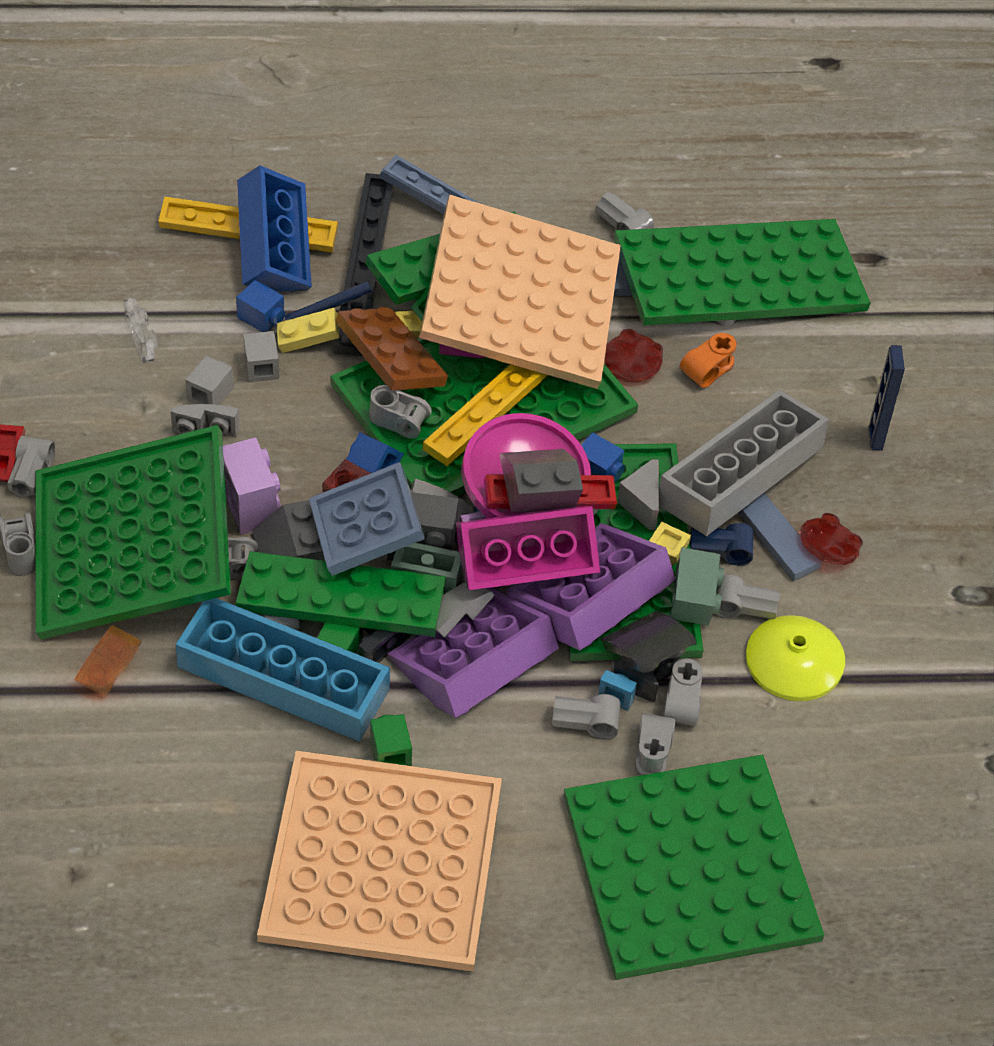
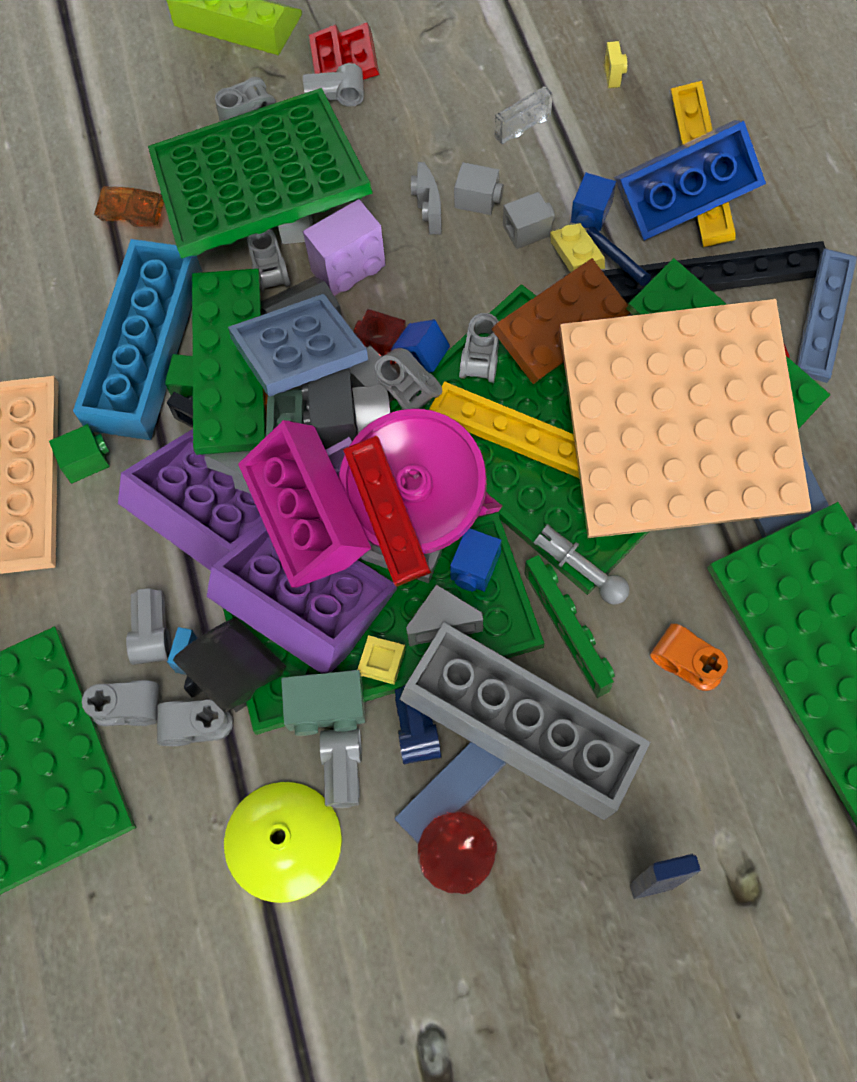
camera: 85 degrees right, 15 degrees up
dark grey slope [500,449,583,513] -> none
clear red dish [604,329,663,382] -> none
none -> light grey piece [374,348,442,409]
none -> green plate [524,555,615,698]
none -> light grey pin [533,524,629,605]
none -> light yellow plate [604,41,627,88]

